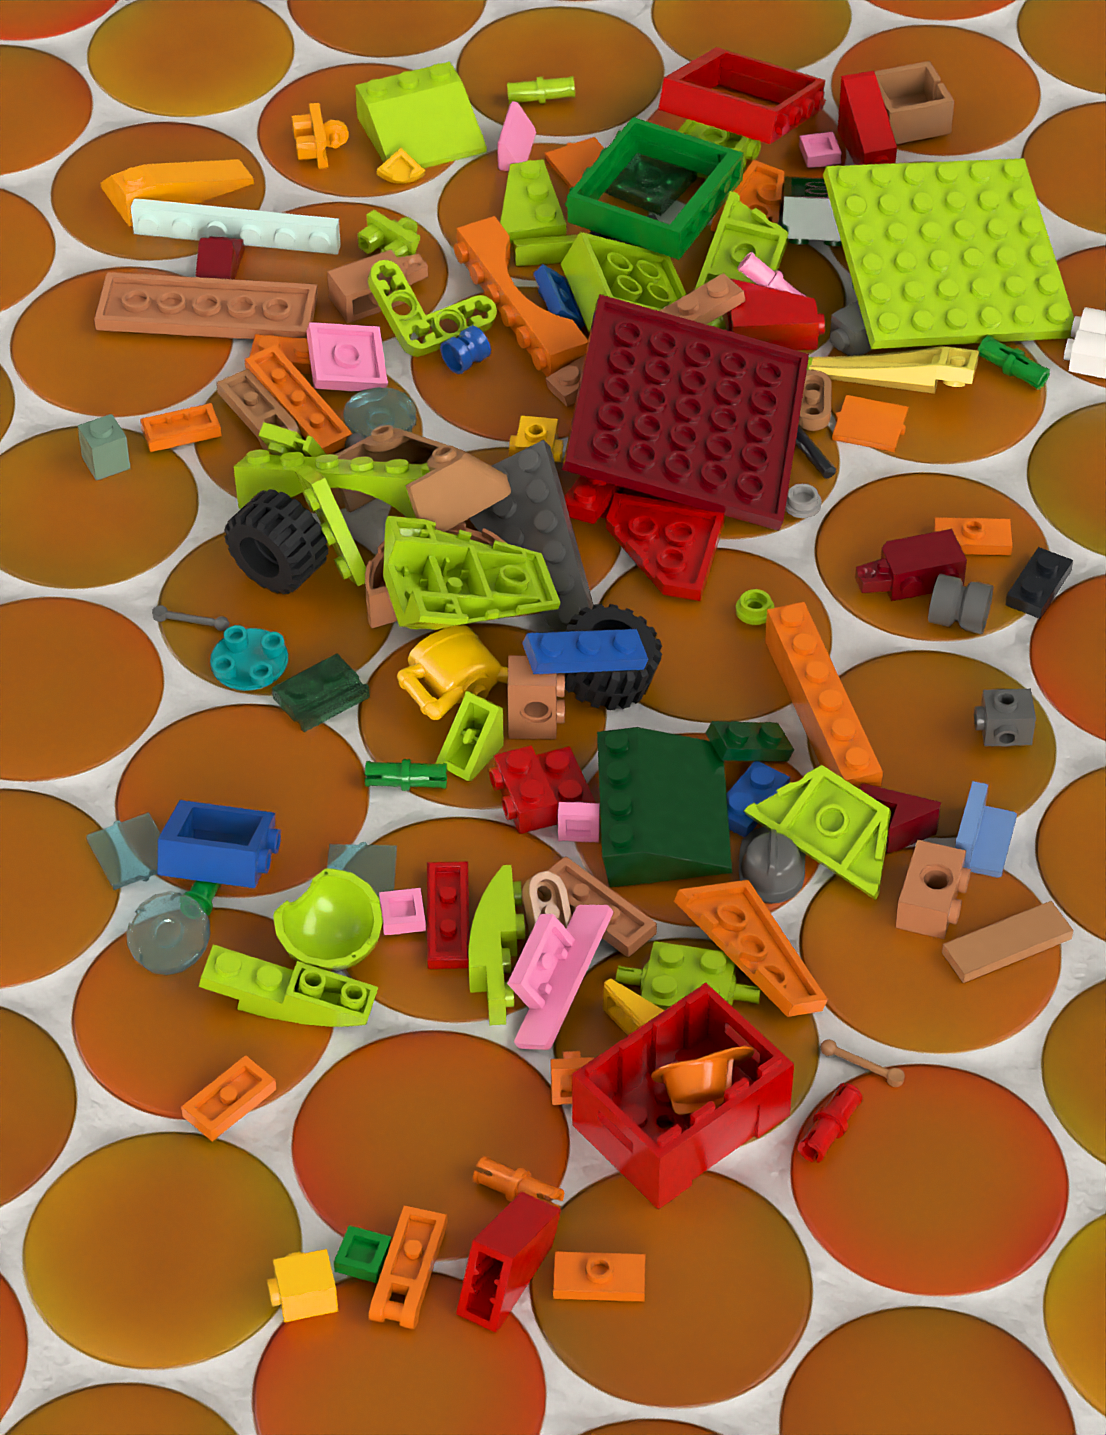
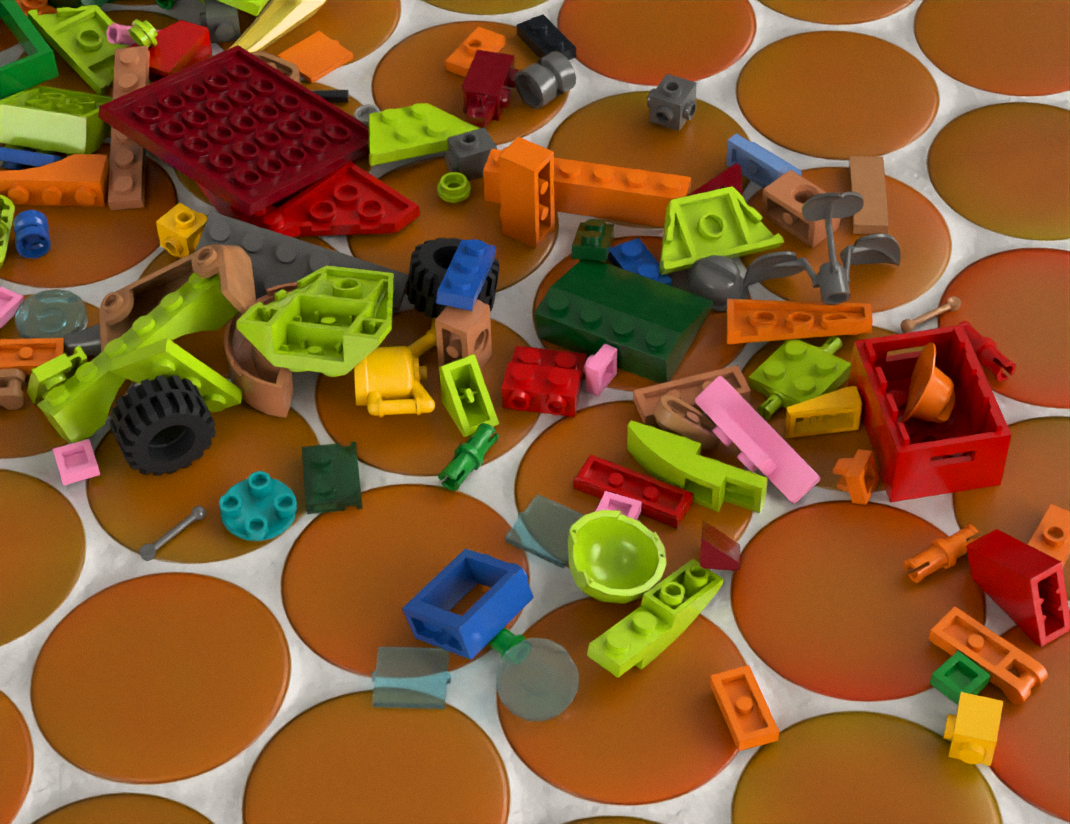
camera: 60 degrees left, 0 degrees up
none -> bright pink plate [52,439,100,486]
none -> lime plate [128,19,158,48]
none -> lime wing [368,103,480,166]
none -> dark grey brick [444,127,497,181]
none -> orange brick [497,136,555,249]
none -> dark red slope [700,521,740,571]
none -> dark grey plant [743,191,901,305]

